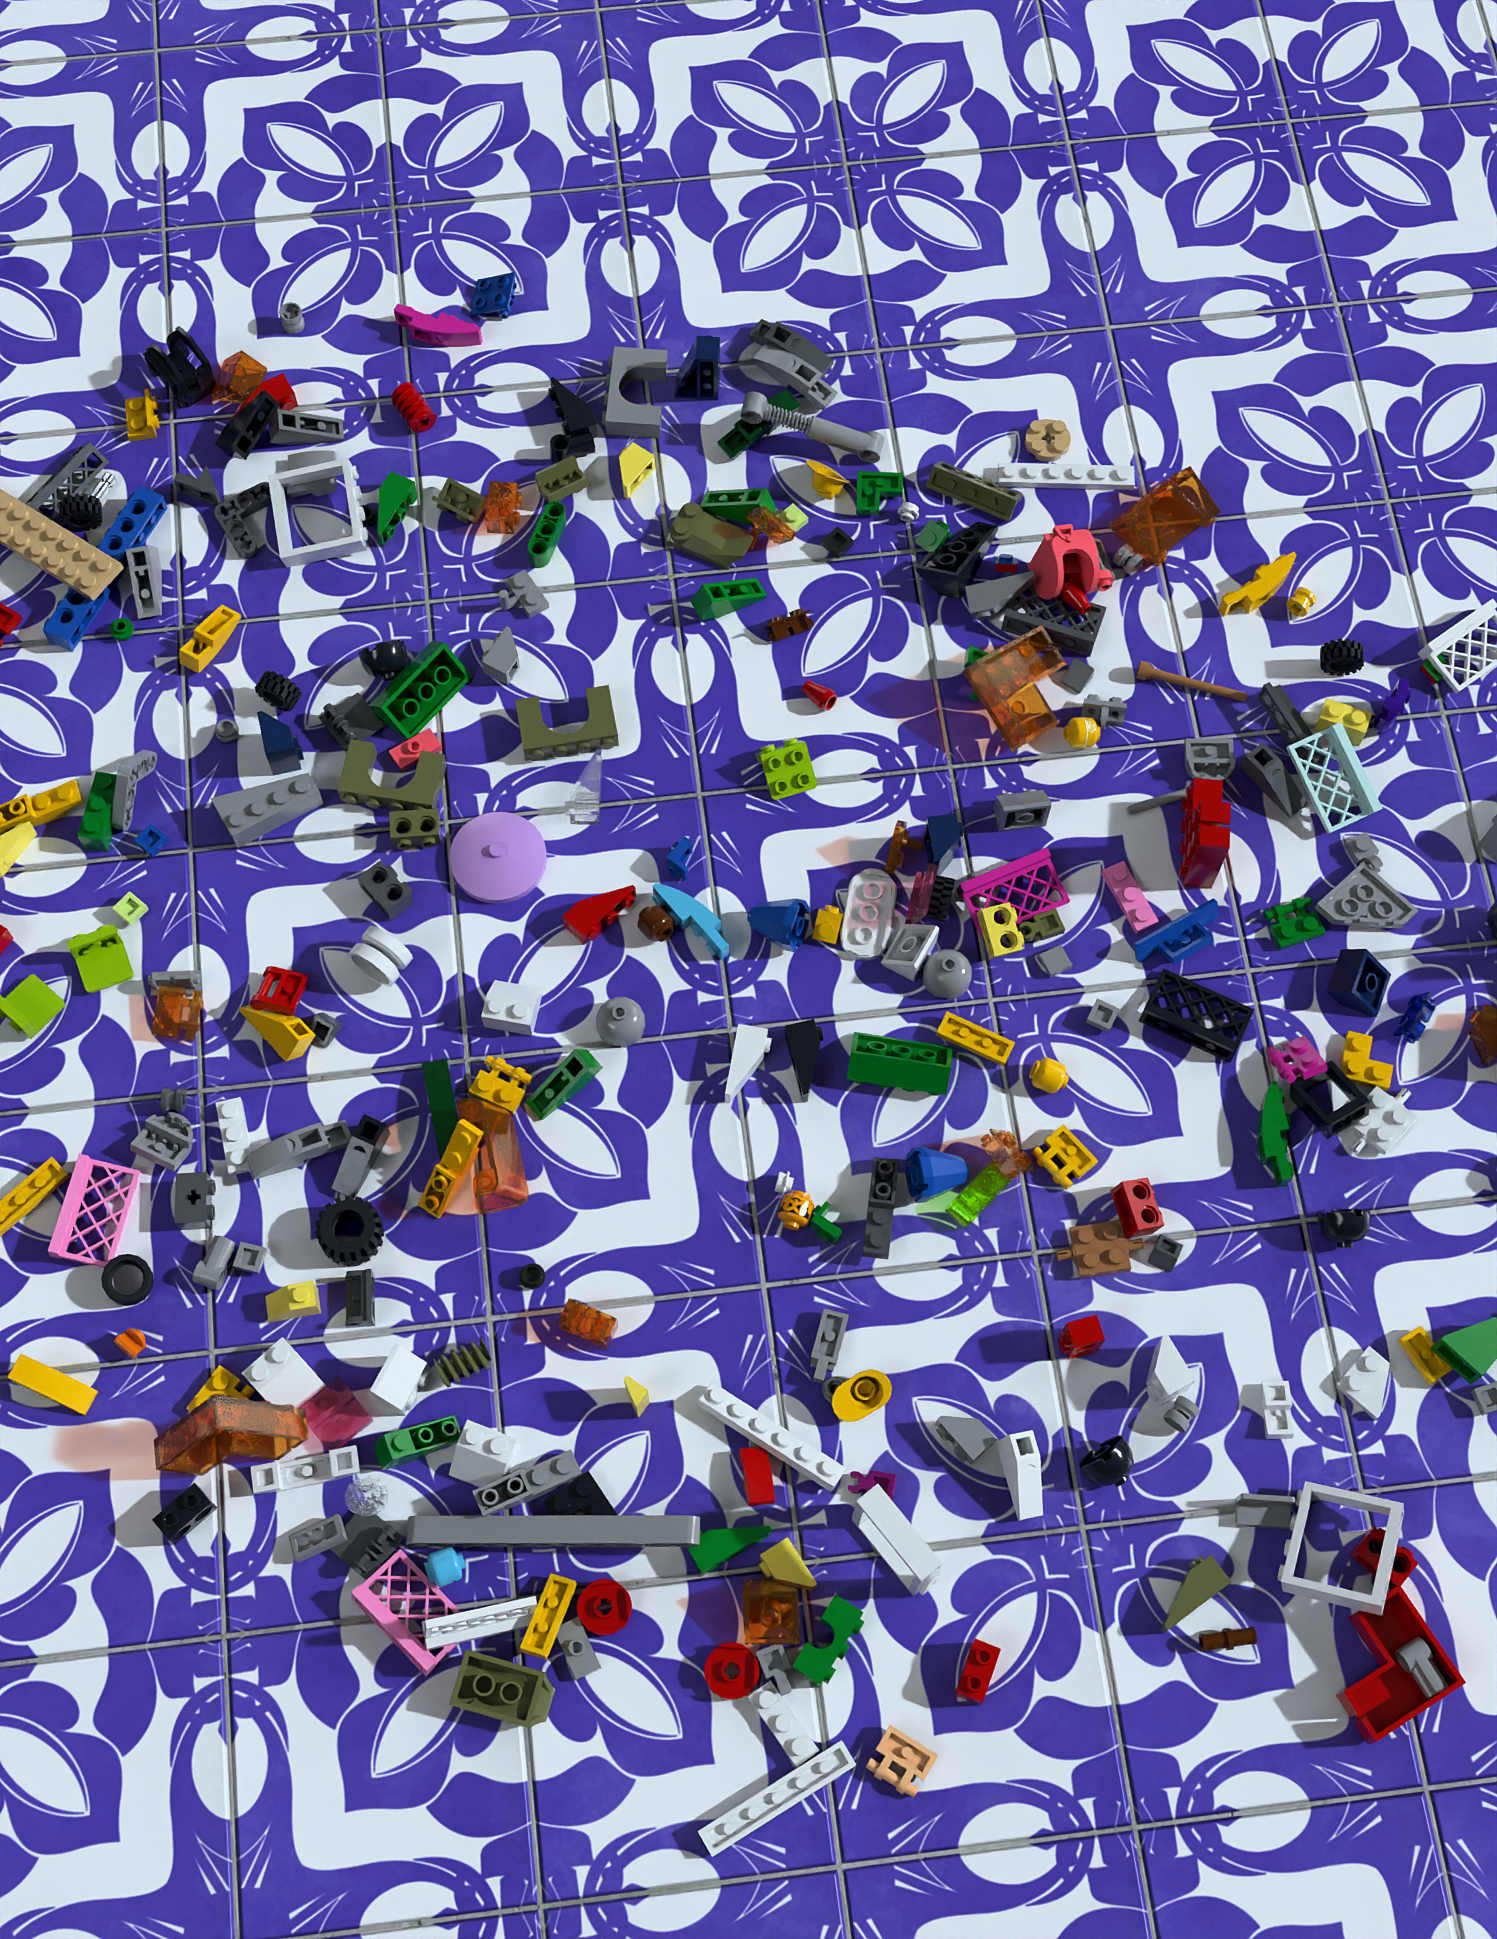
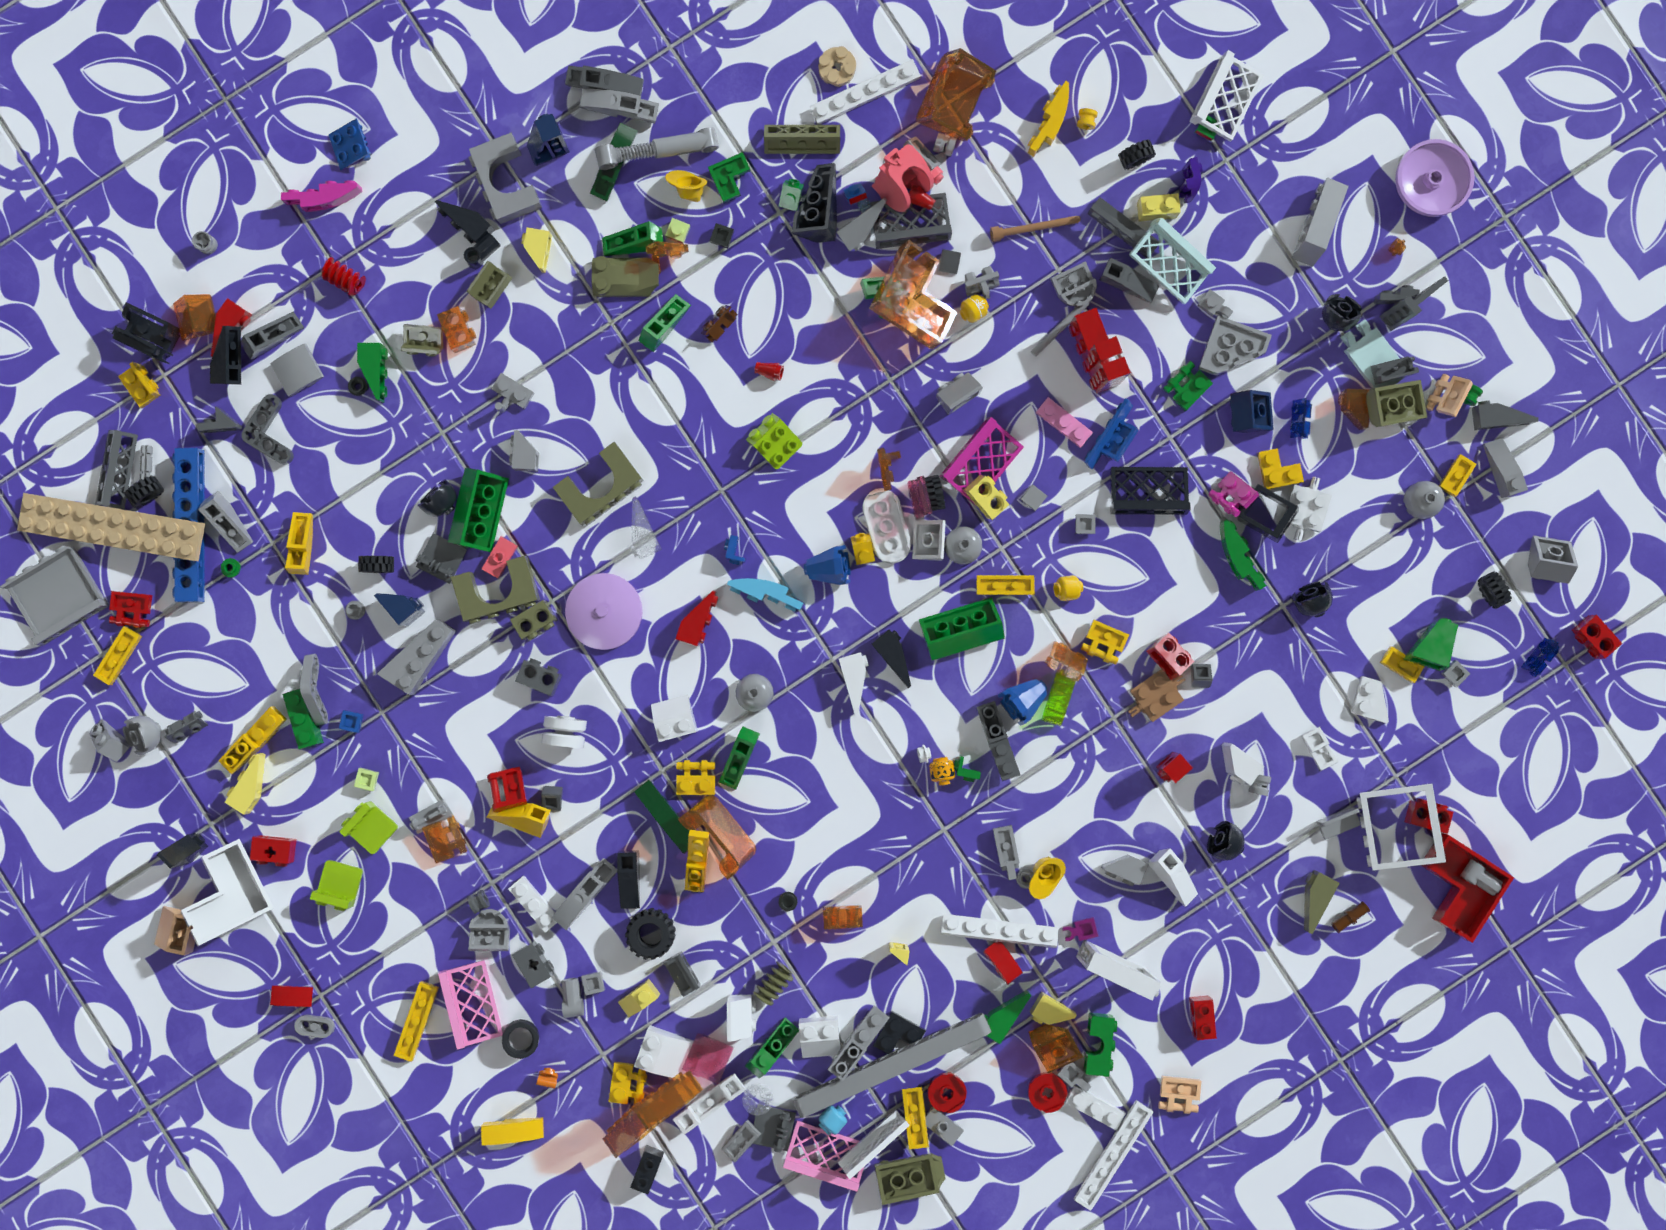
camera: 20 degrees left, 20 degrees up
white window [268,458,368,568] -> none
green beam [528,501,567,568] -> none
reddish brown head [637,906,674,942] -> none
white plate [897,502,919,522] -> none
dark blue slope [923,814,963,881] -> none
olive plate [1018,908,1065,942] -> none

